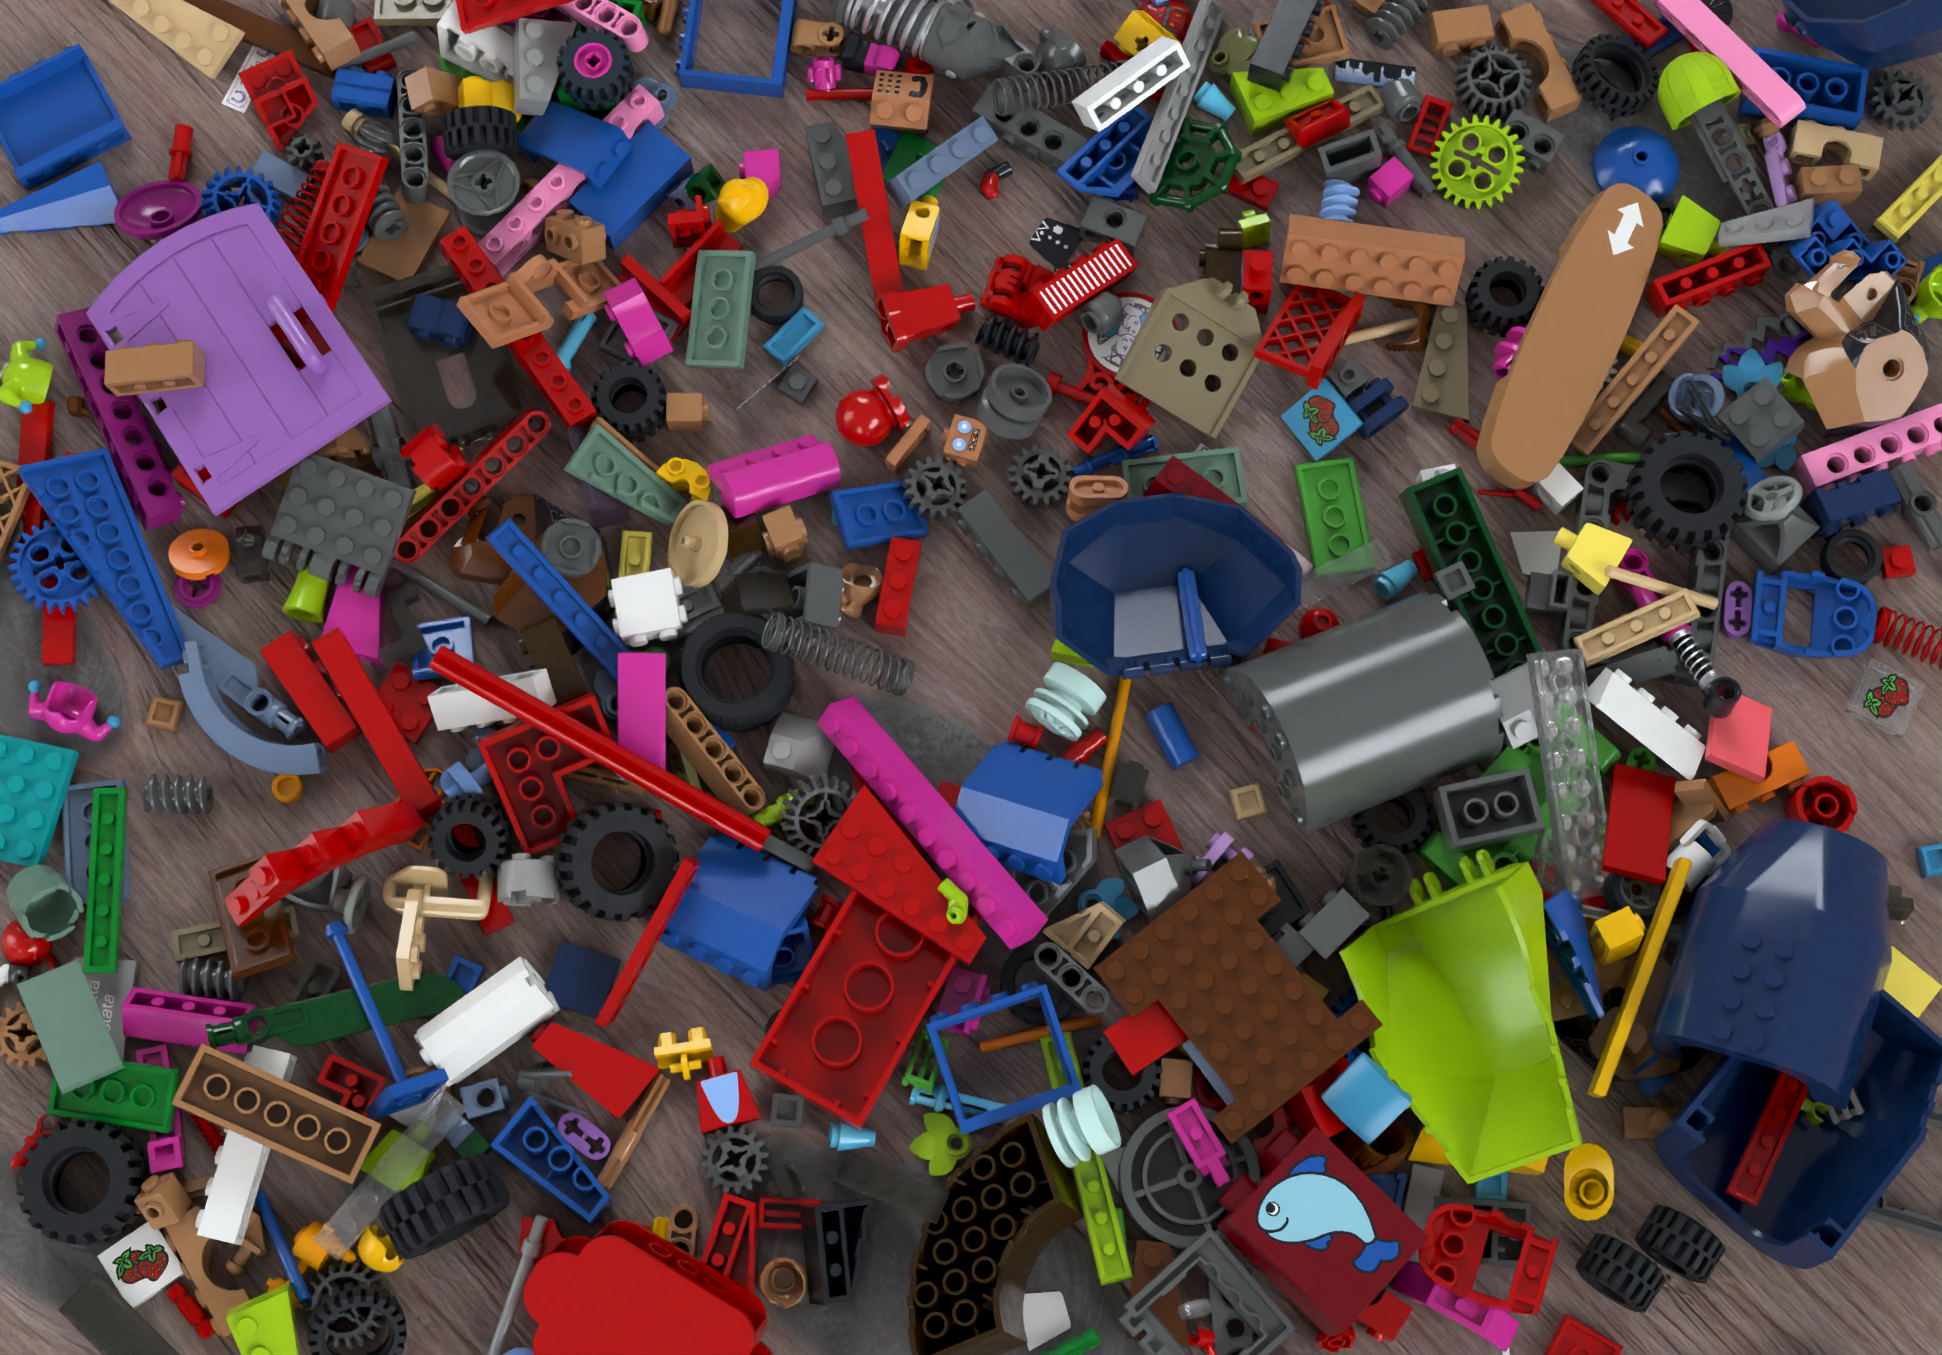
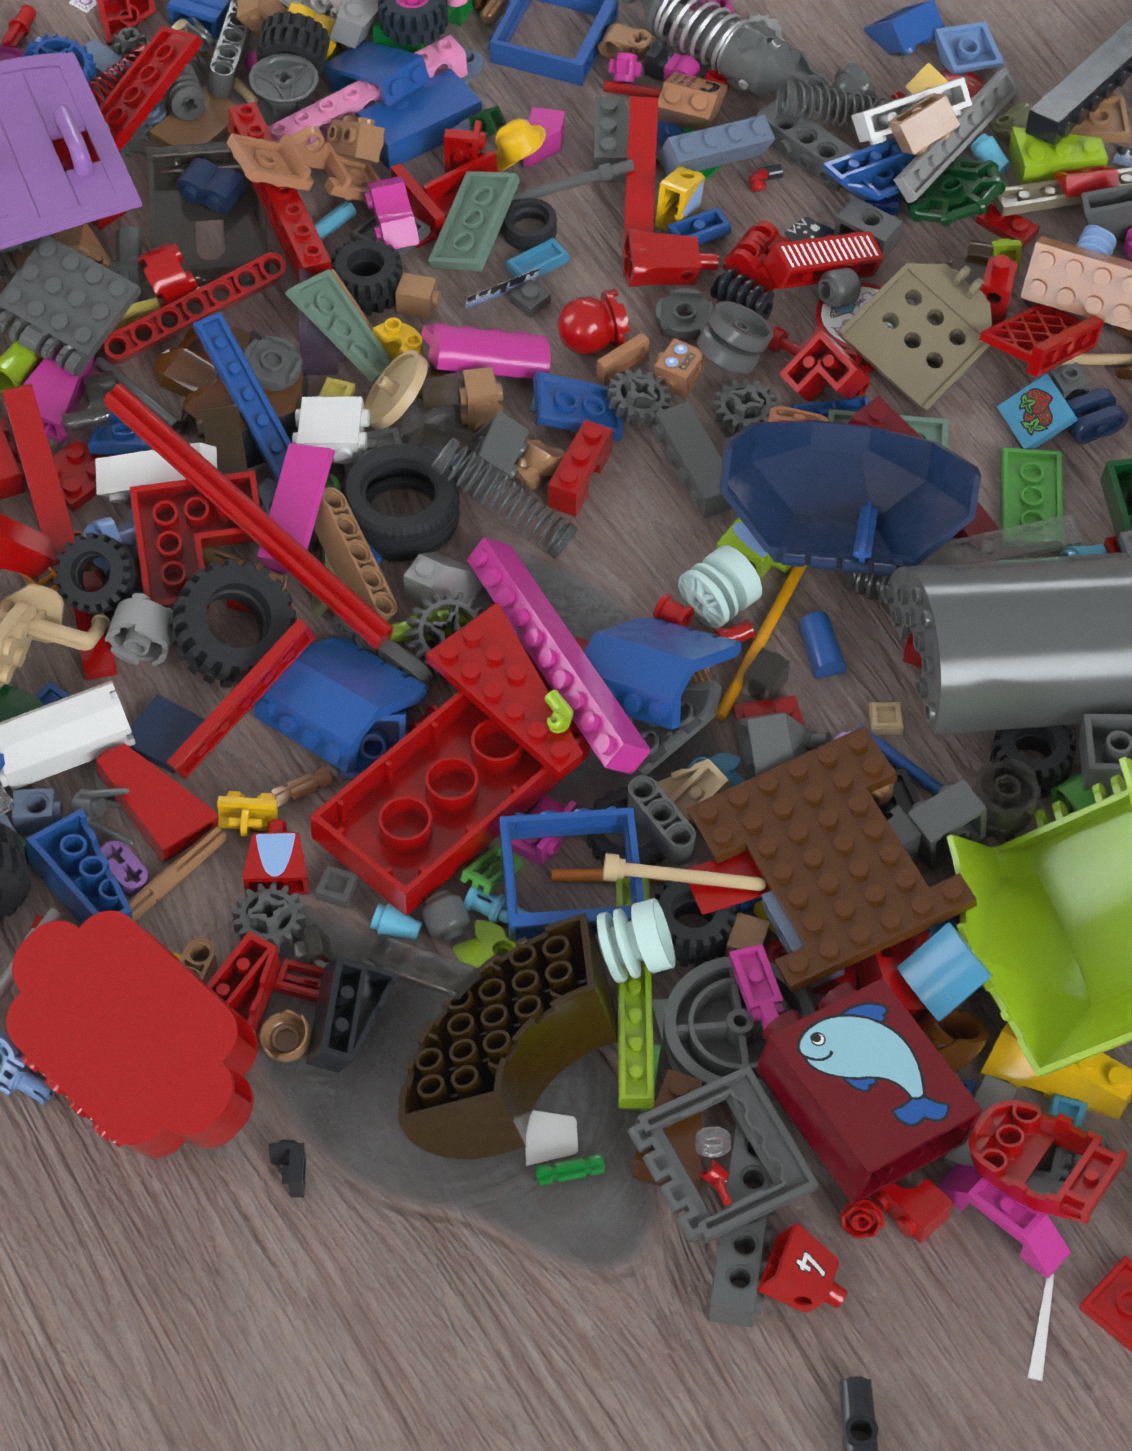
camera: 15 degrees right, 20 degrees down
none -> medium nougat axle [270,766,333,806]
none -> dark grey head [421,890,471,943]
none -> tan piece [603,853,766,891]
none -> blue brick [667,207,731,246]
none -> blue bar [856,725,943,795]
none -> brick [888,93,960,155]

